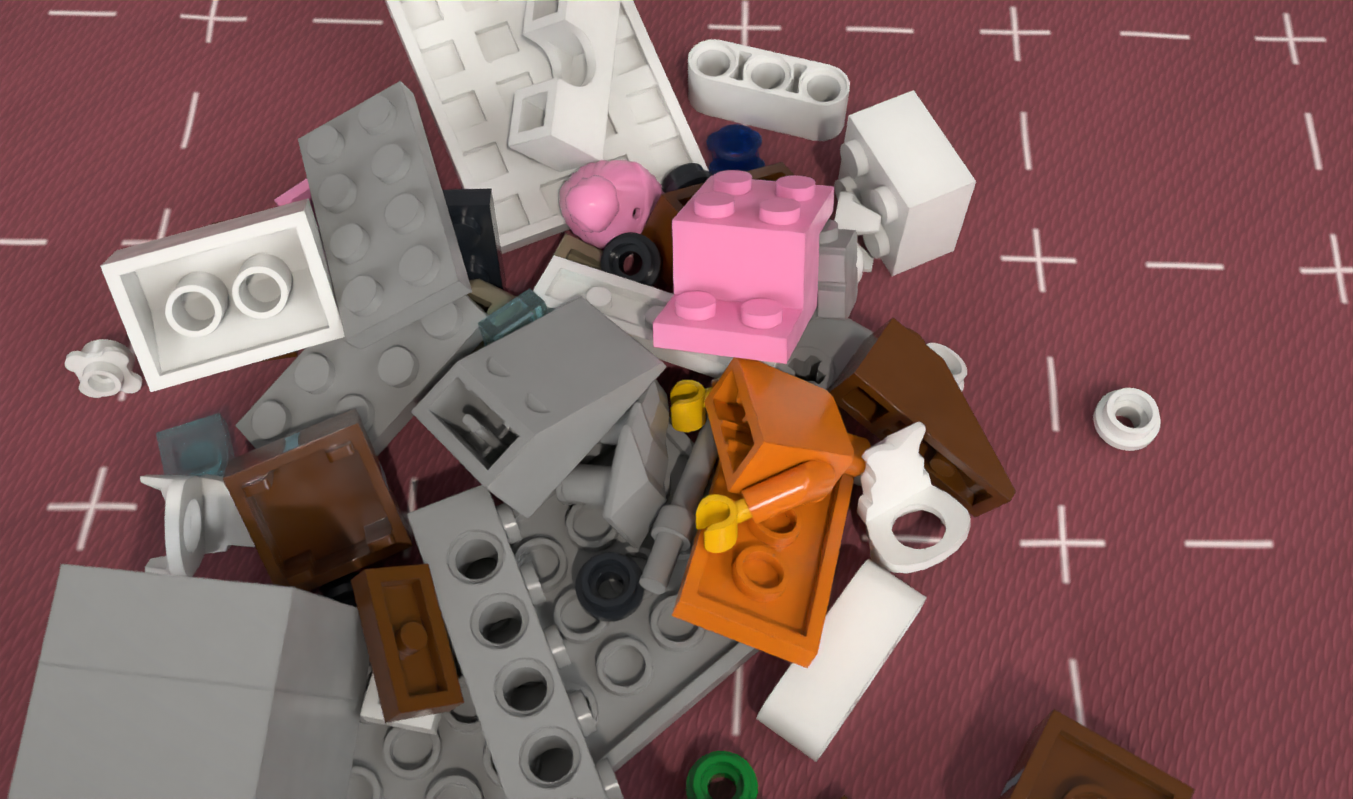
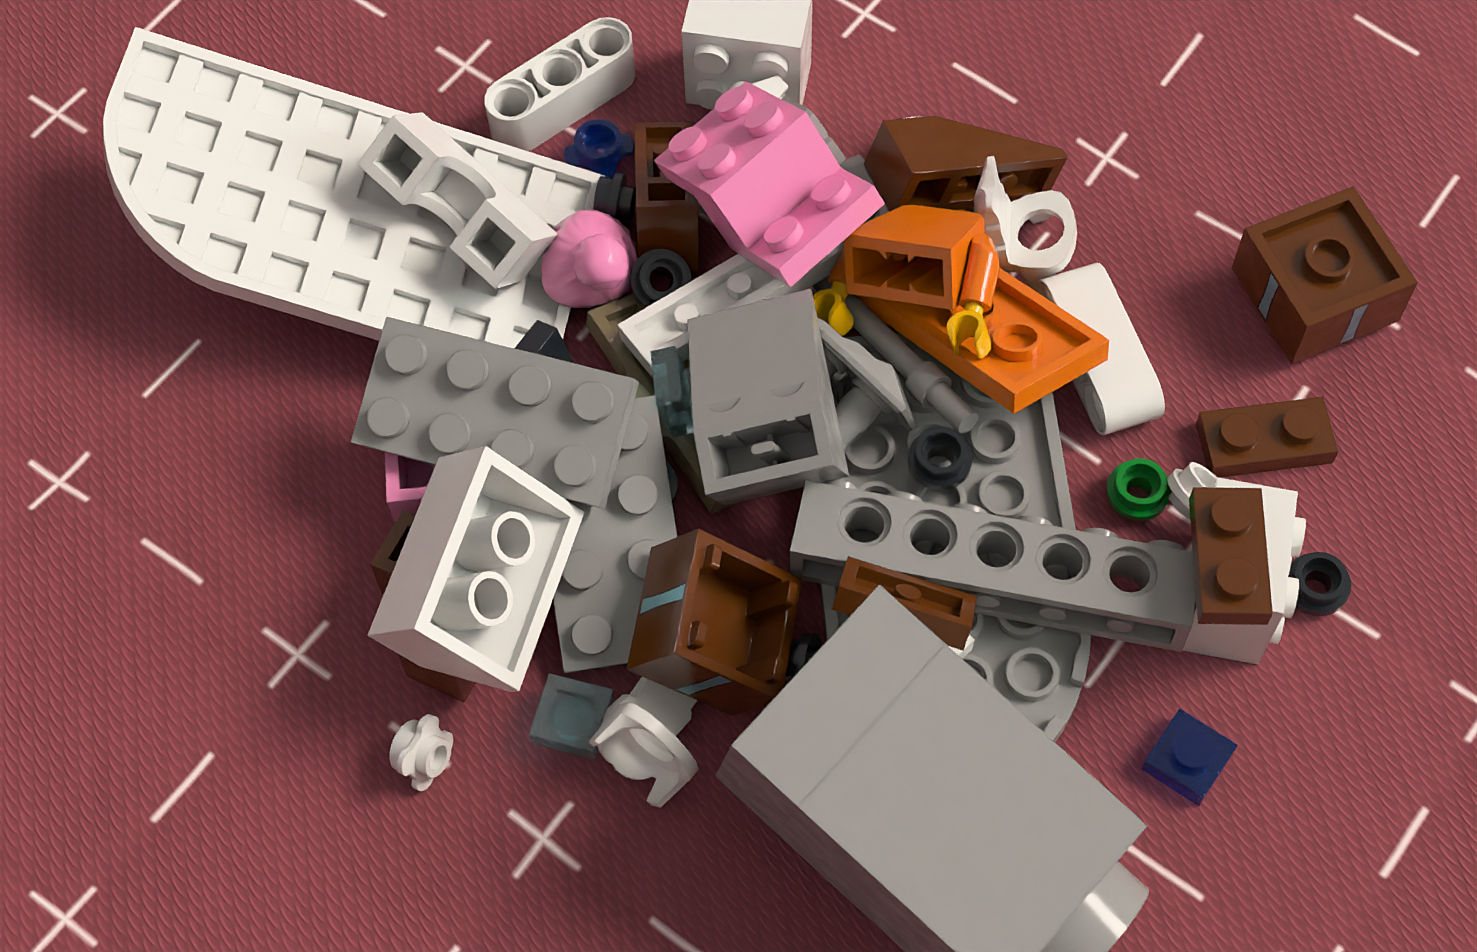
camera: 55 degrees left, 0 degrees up
white plate [1093,388,1161,451] -> none

